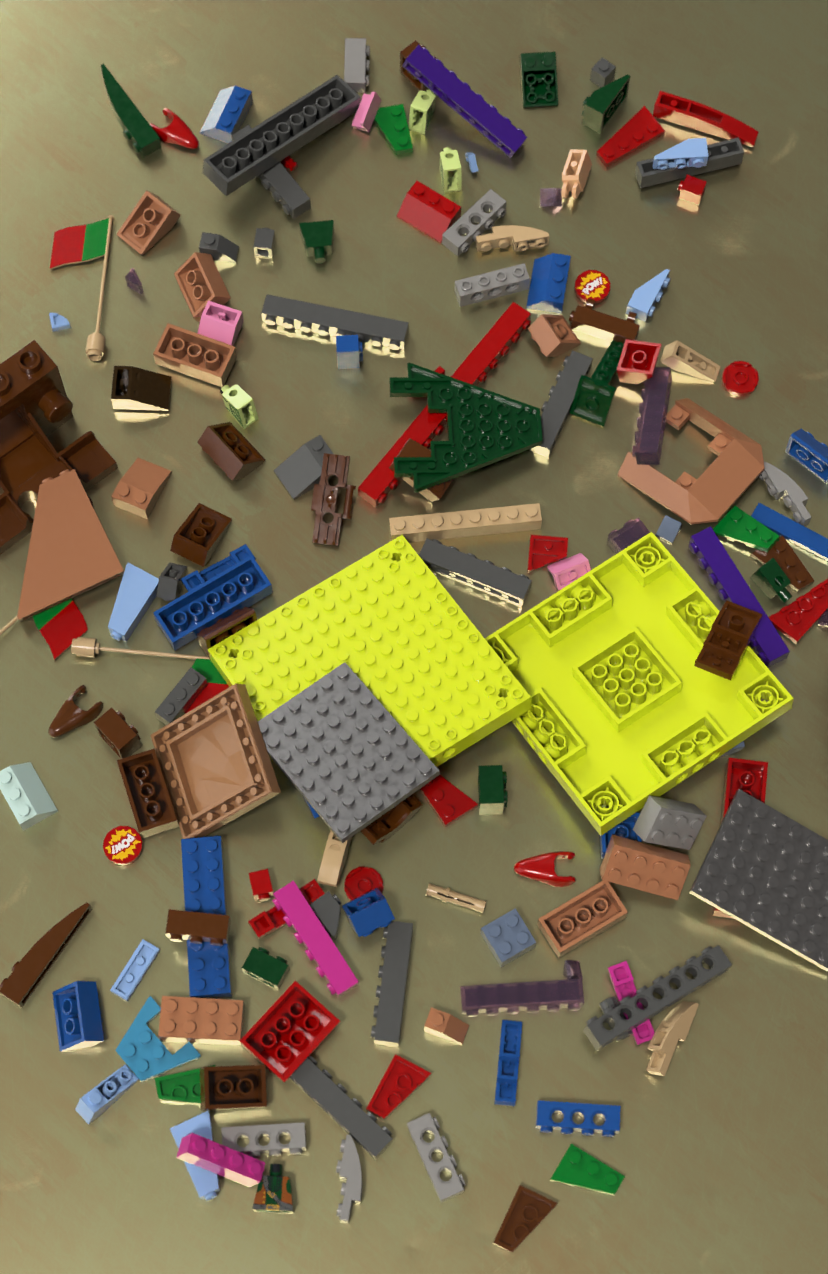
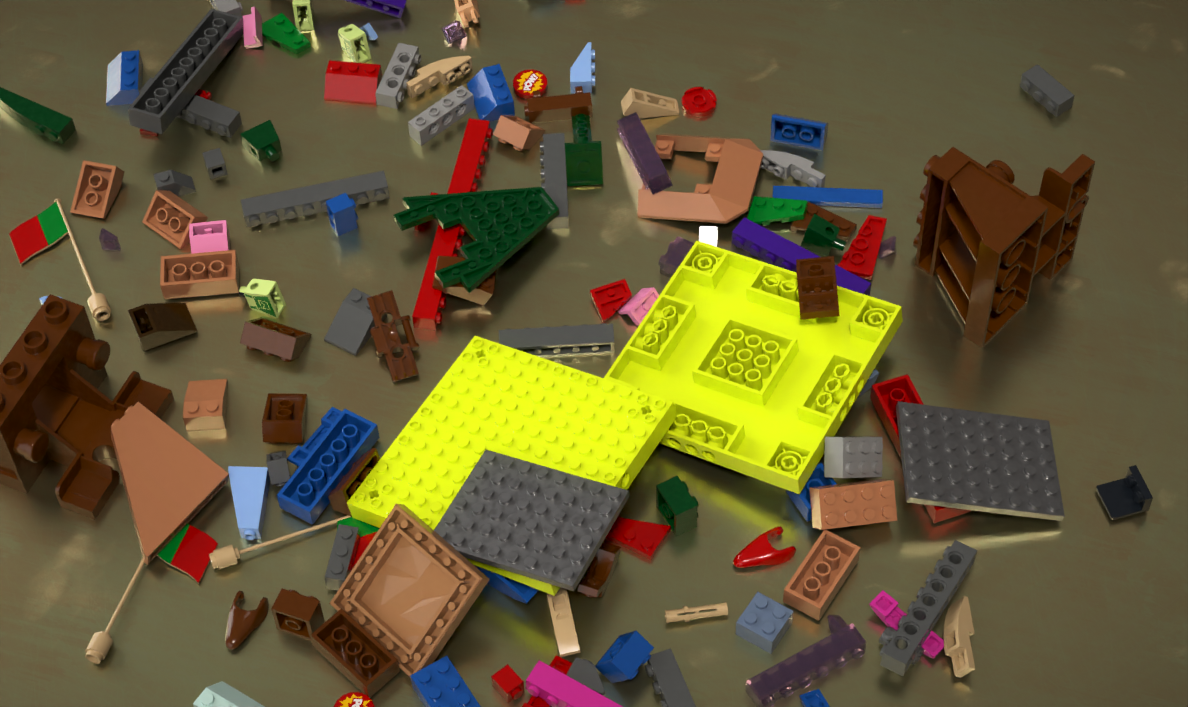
camera: 25 degrees left, 15 degrees down
red animal [150,108,199,149] -> none
red tile [344,866,384,901] -> none
tan brick [389,503,542,542] -> none
red slope [617,339,662,384] -> none

